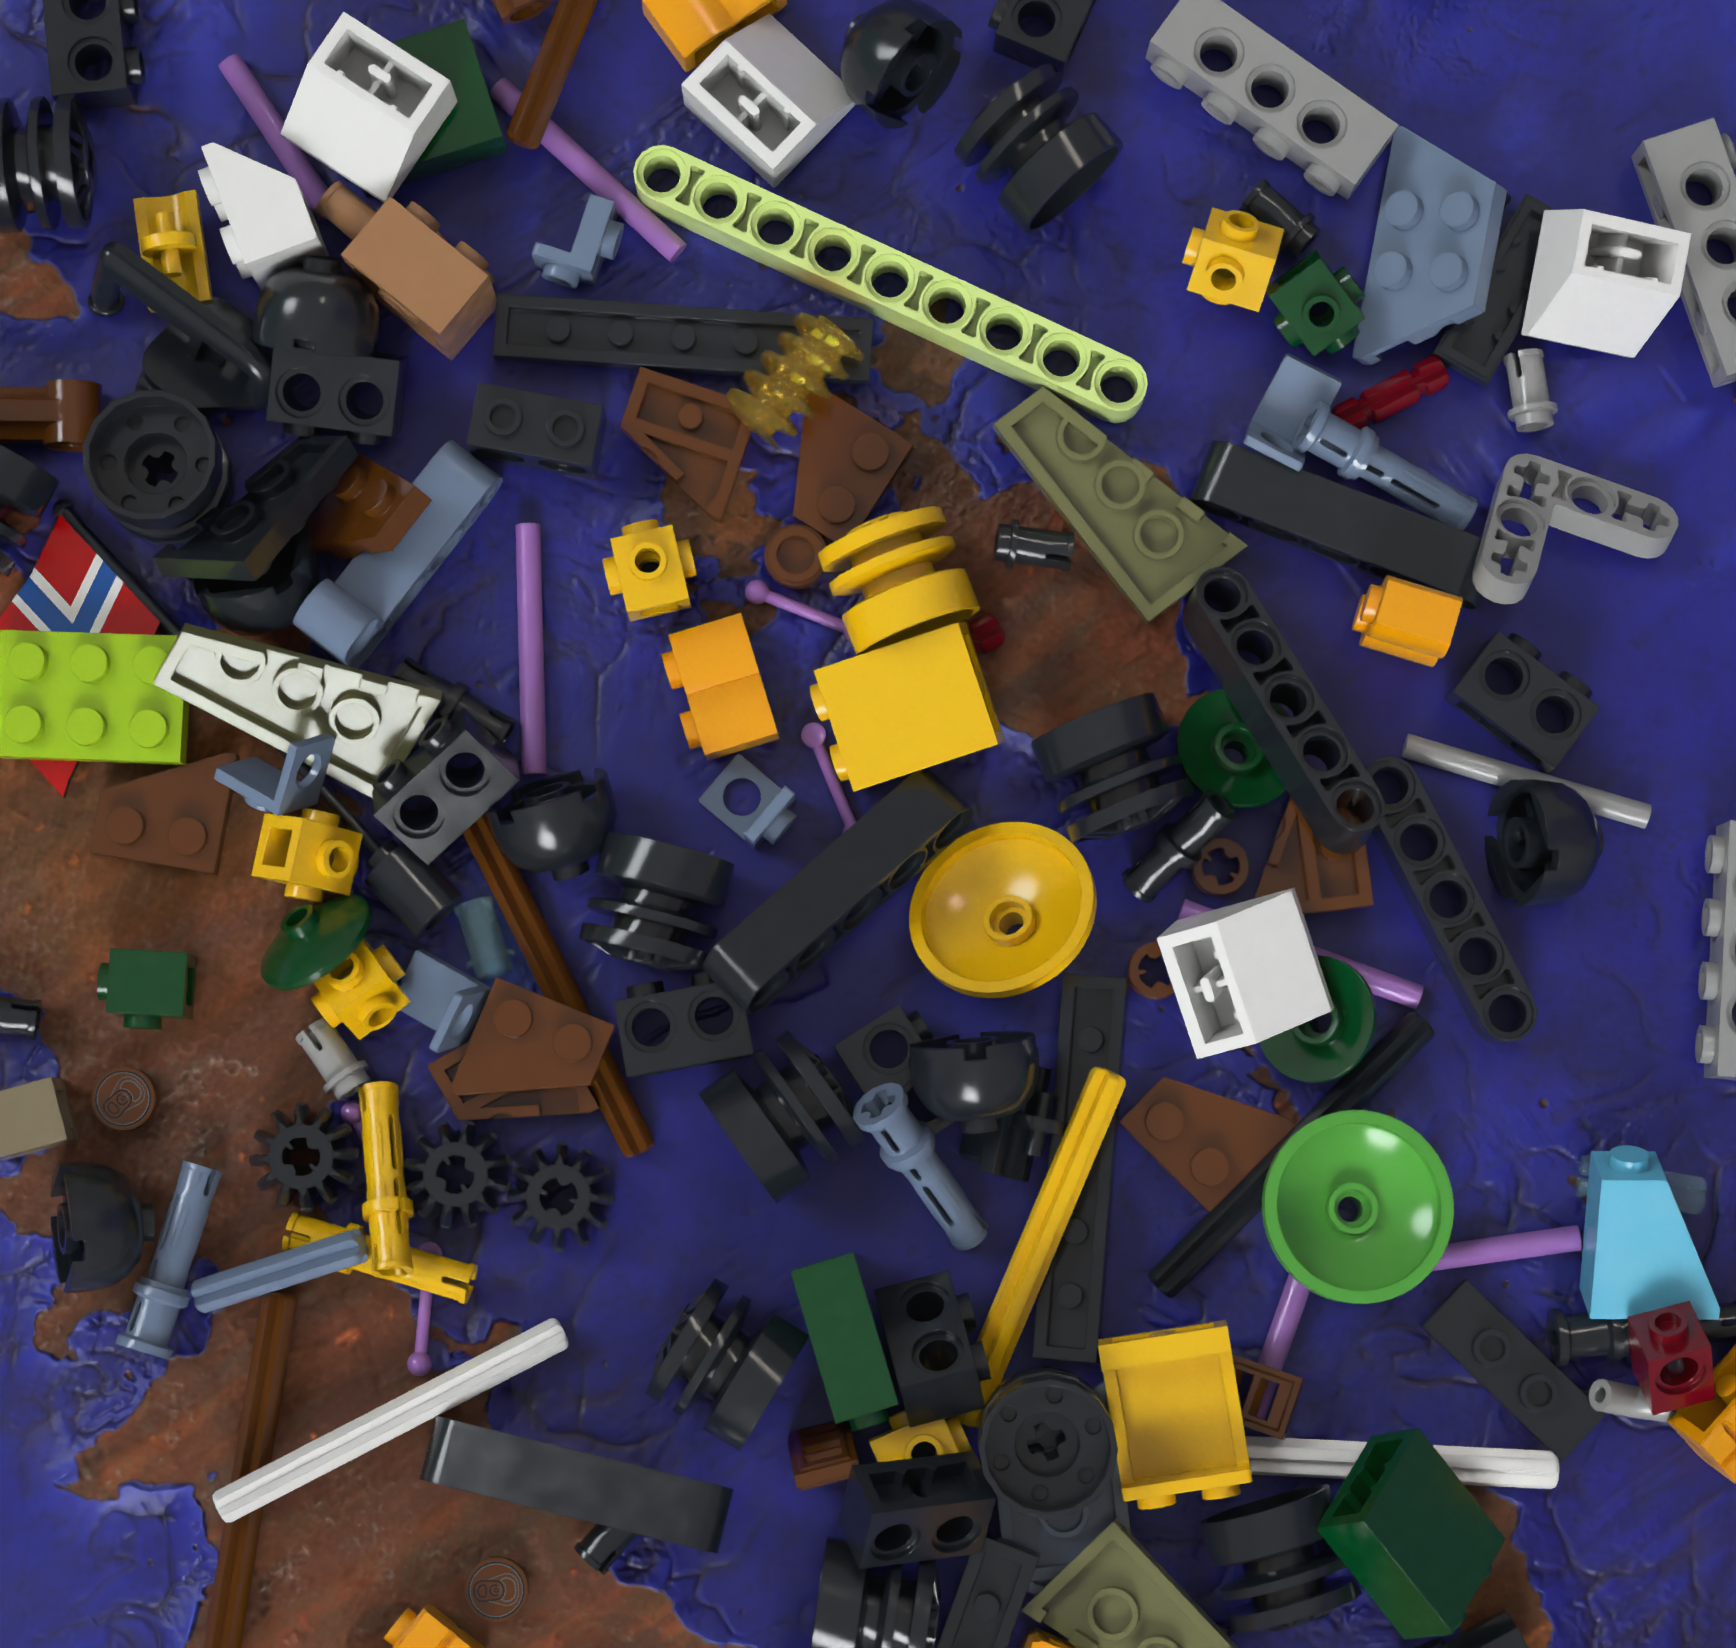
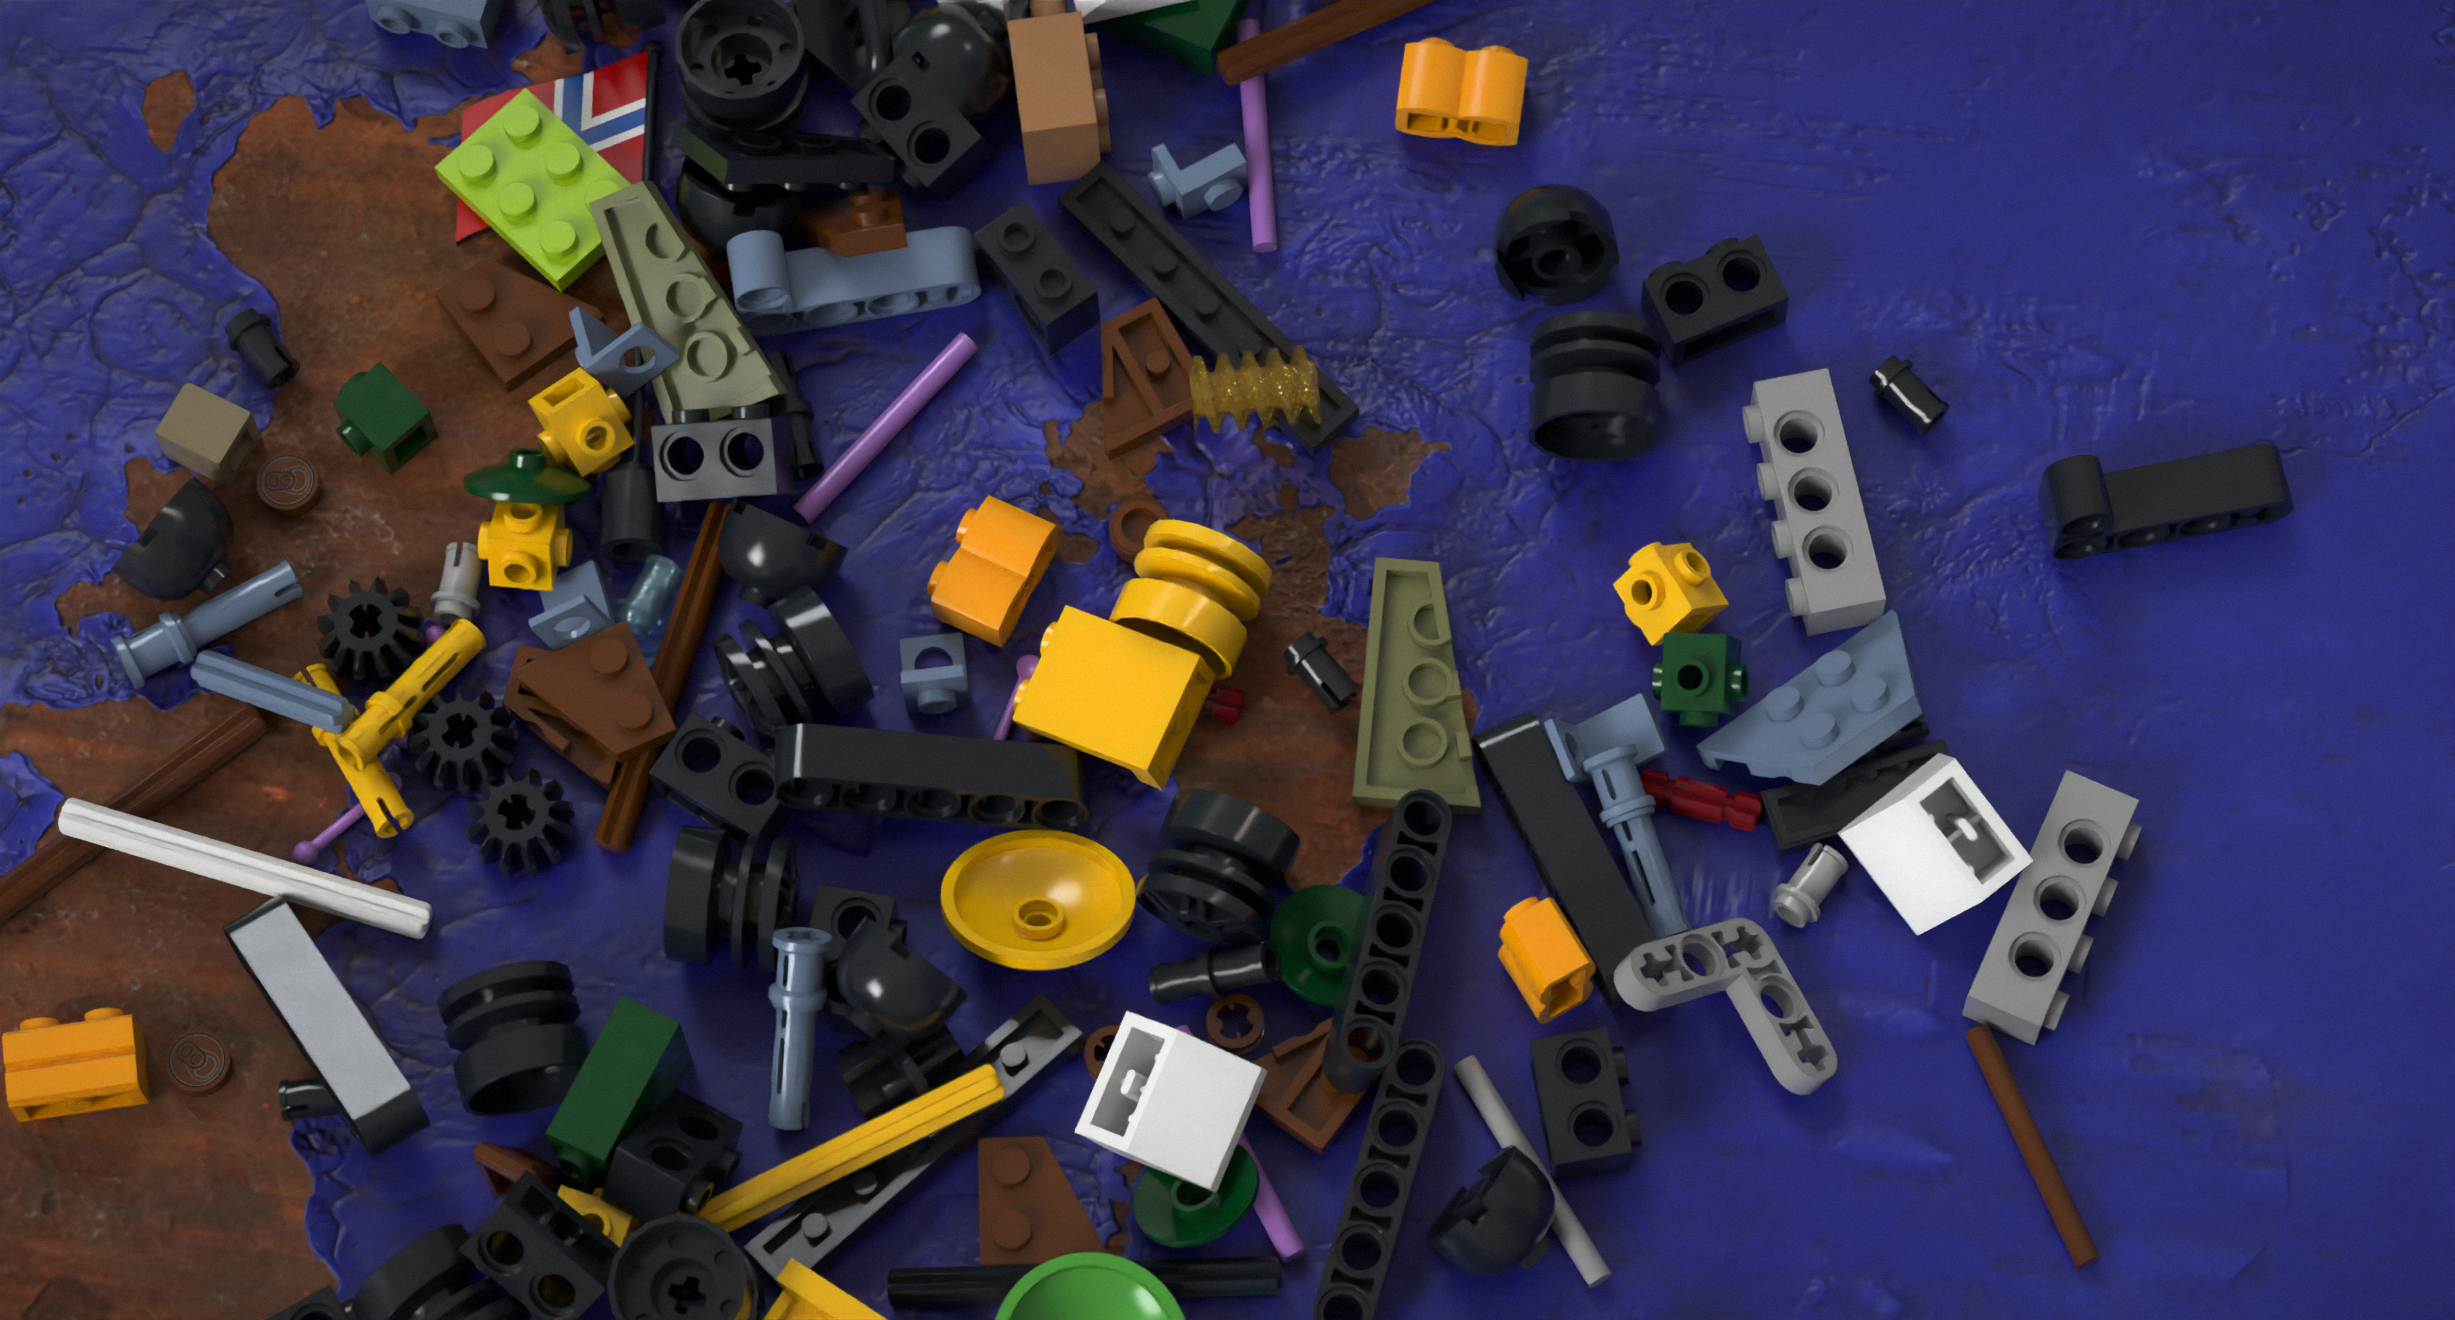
camera: 50 degrees right, 15 degrees down
yellow brick [602,519,697,622] -> none
yellowish green beam [633,145,1148,423] -> none
white slope [681,13,856,188] -> none
medium lavender hinge [745,580,851,643] -> none
reddish brown wing [793,380,913,543] -> none
black pin [1239,179,1321,258] -> none

